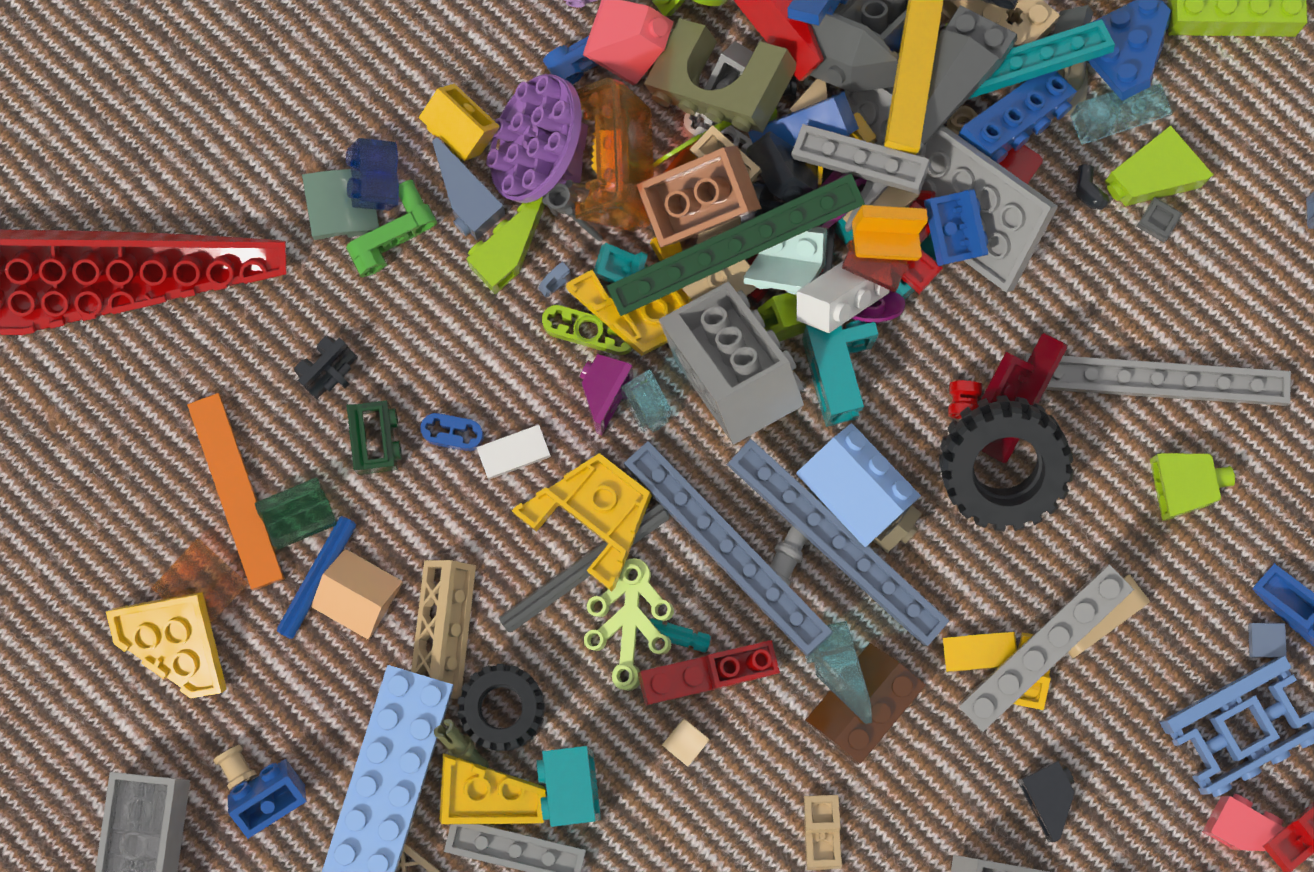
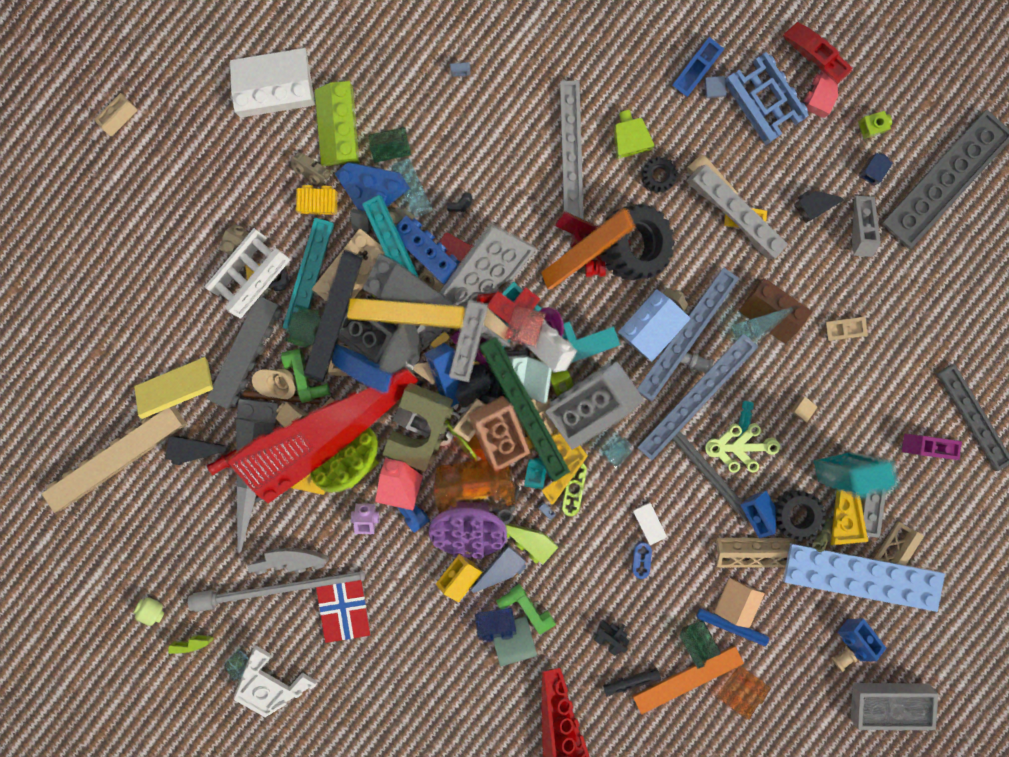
camera: 90 degrees left, 10 degrees up
yellow plate [106,592,227,698] -> none
dark green window [346,400,402,475] -> none
yellow wing [512,453,652,592] -> none
magenta slope [580,354,633,436] -> none
red slope [638,640,780,706] -> none
light orange panel [852,205,928,261] -> none
blue bracket [923,189,988,266] -> none
yellow slope [943,632,1017,672] -> none
lime slope [1105,125,1213,206] -> none
dark grey tile [1136,197,1183,243] -> none
none -> clear green panel [368,127,411,163]
none -> orange tile [541,209,634,289]
none -> black pin [603,667,661,697]
none -> black tyre [641,156,678,193]
none -> blue slope [741,490,776,538]

